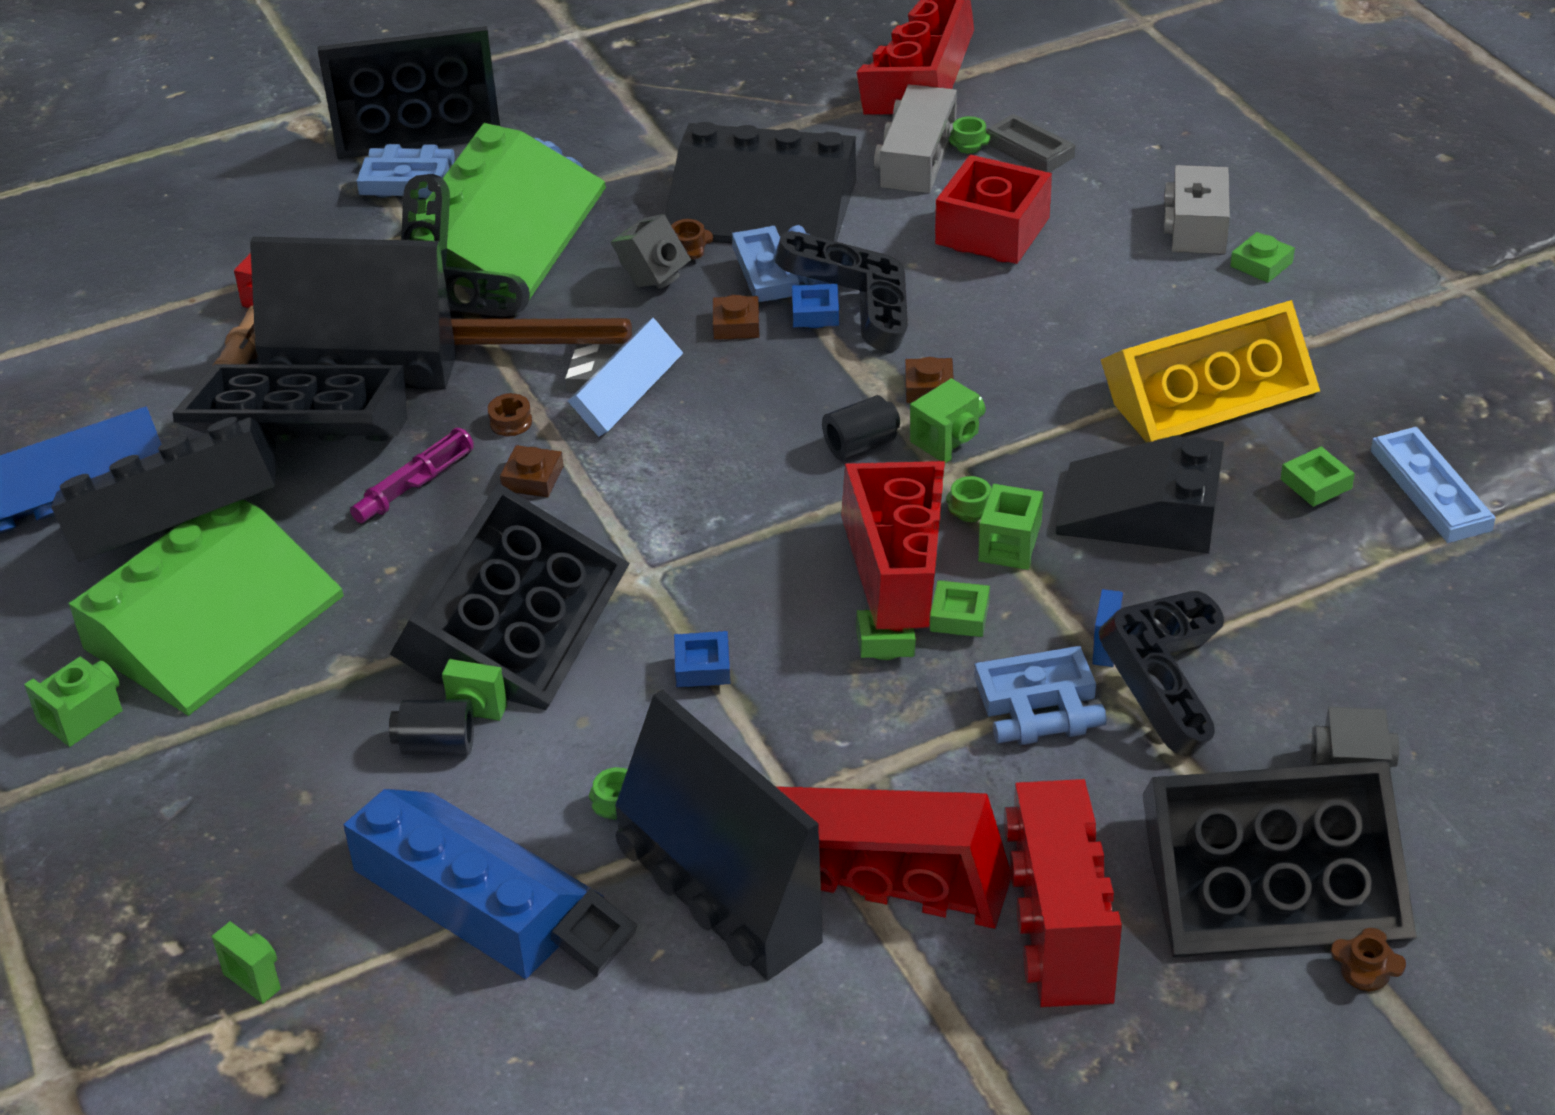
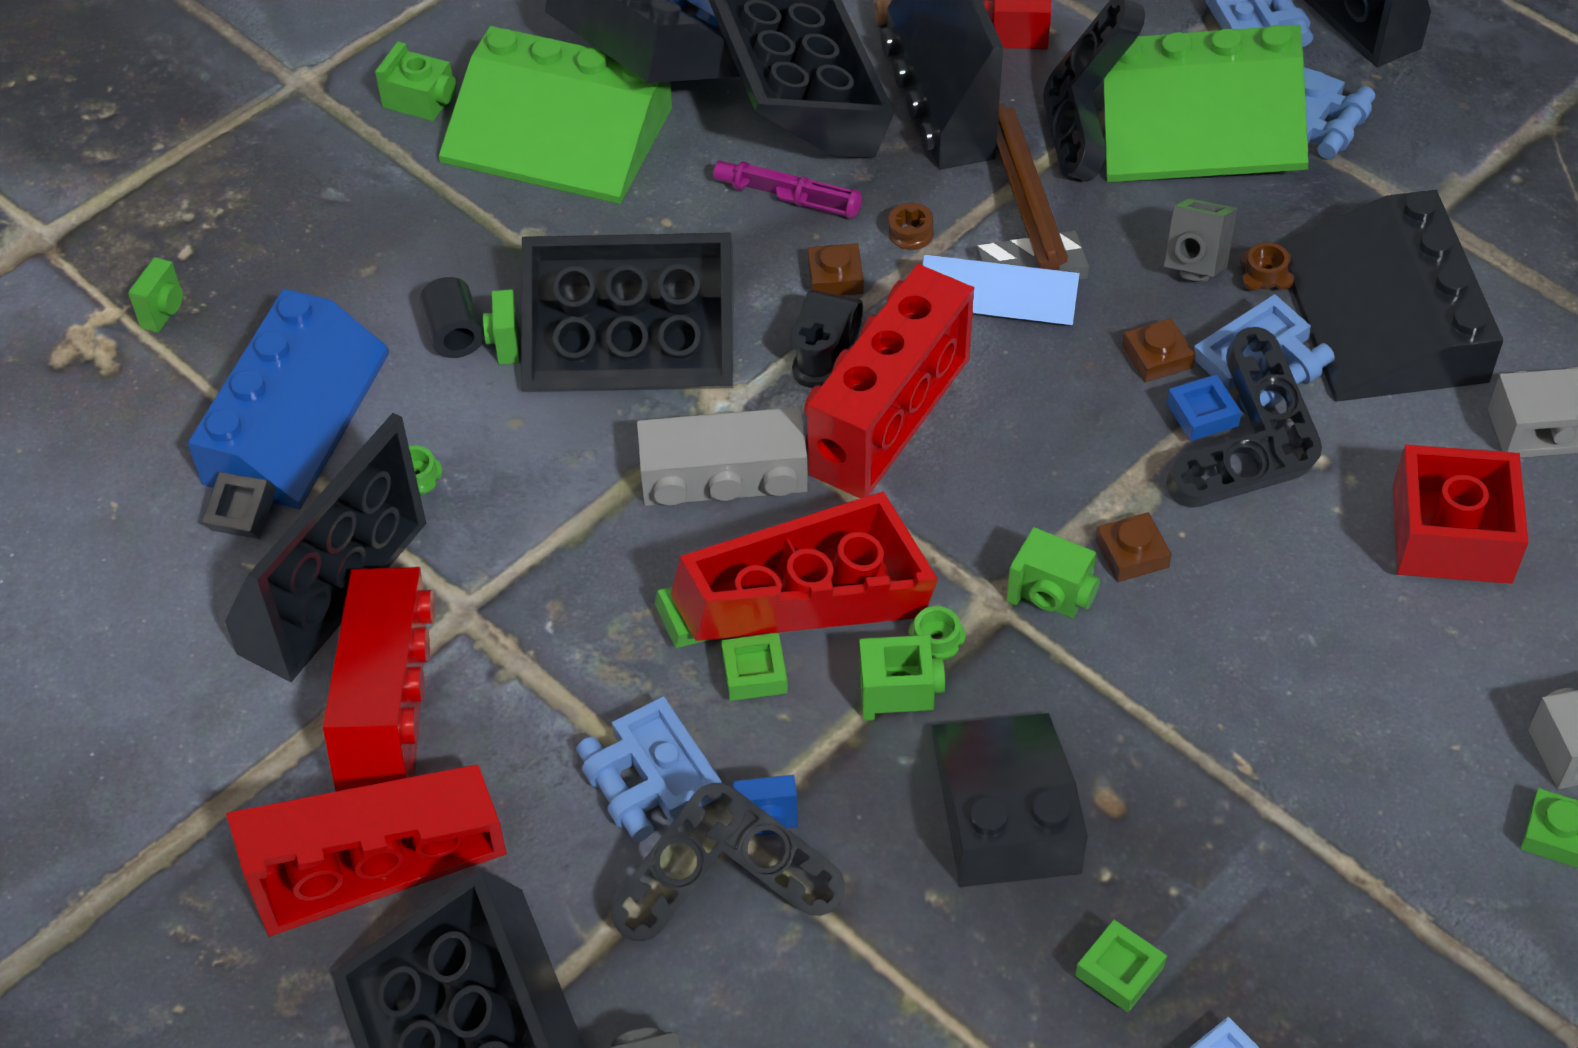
camera: 70 degrees right, 10 degrees up
blue plate [674,631,731,687] -> none
black brick [822,395,900,460] -> none
yellow slope [1101,300,1320,443] -> none
none -> light grey brick [637,407,808,506]
none -> black piece [791,289,863,388]
none -> red brick [804,263,974,498]

